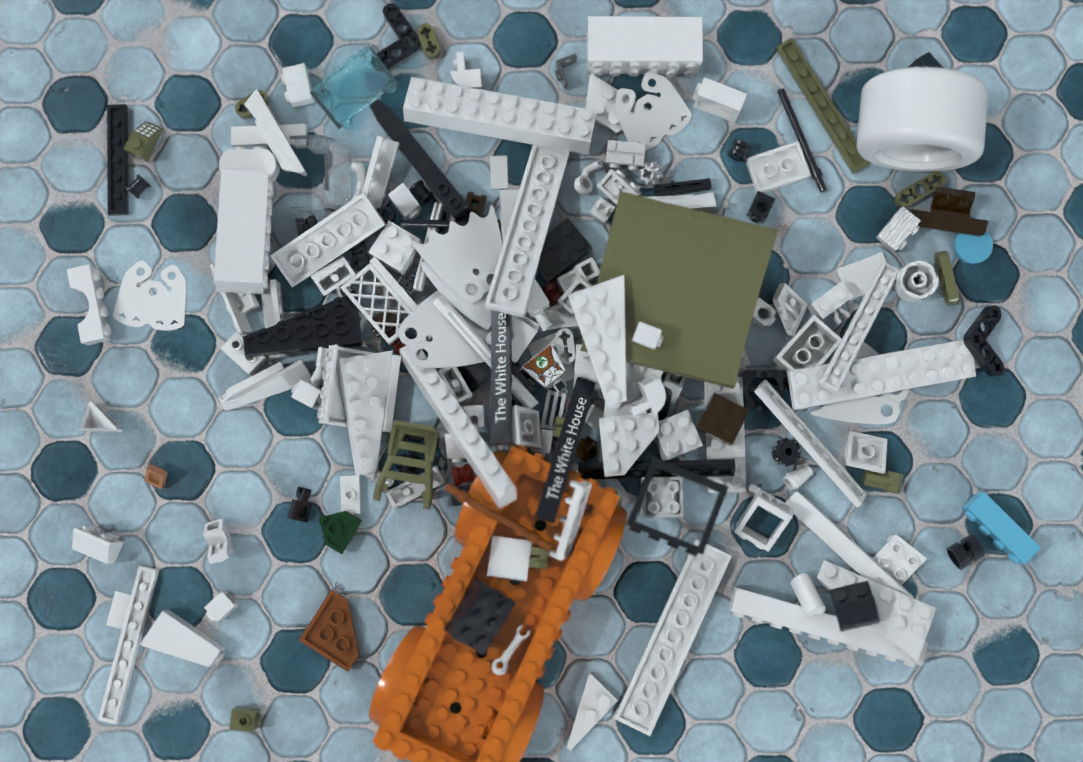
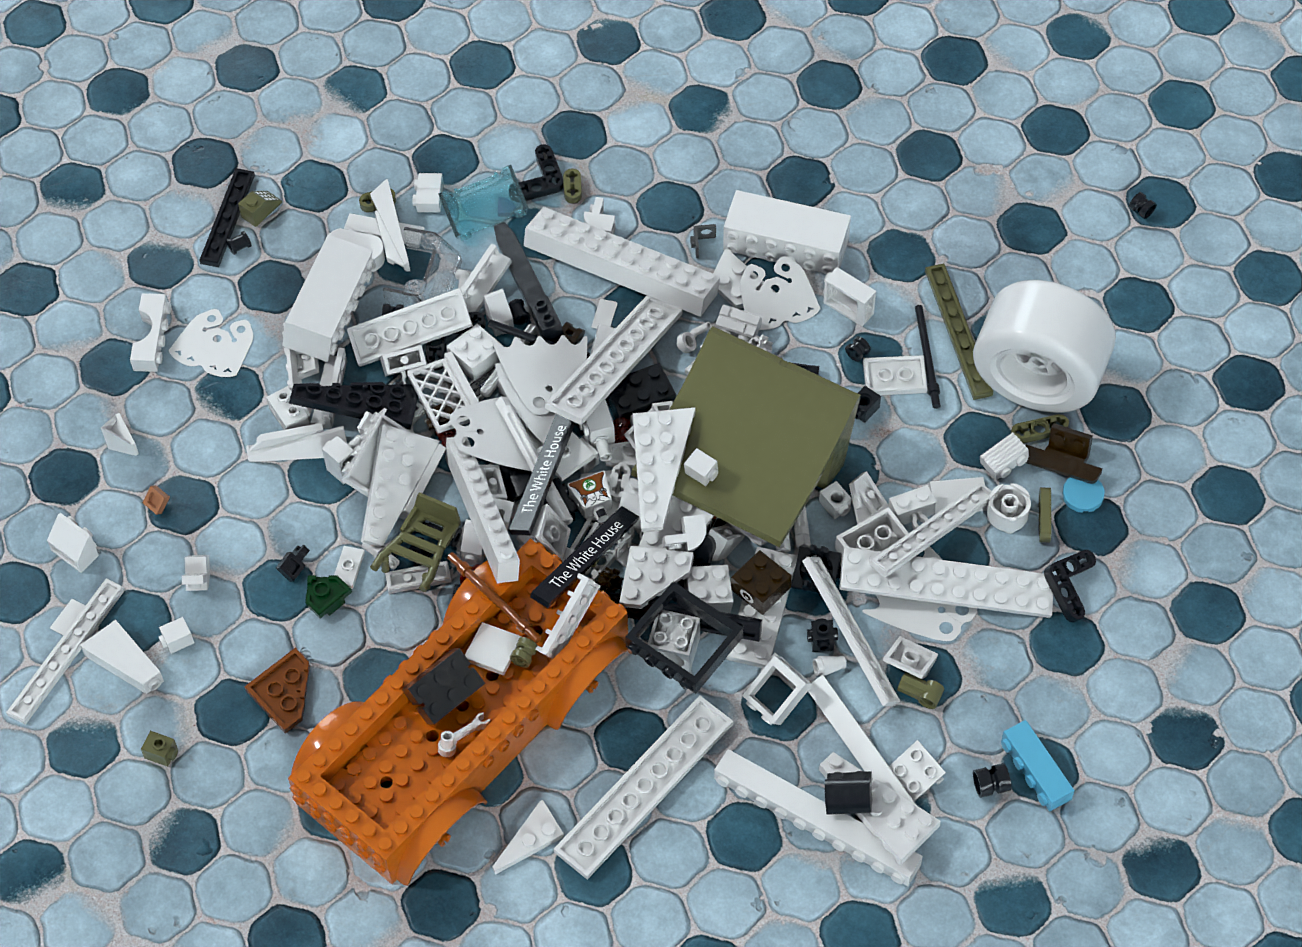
camera: 15 degrees right, 25 degrees down
white brick [790,573,826,616] -> none

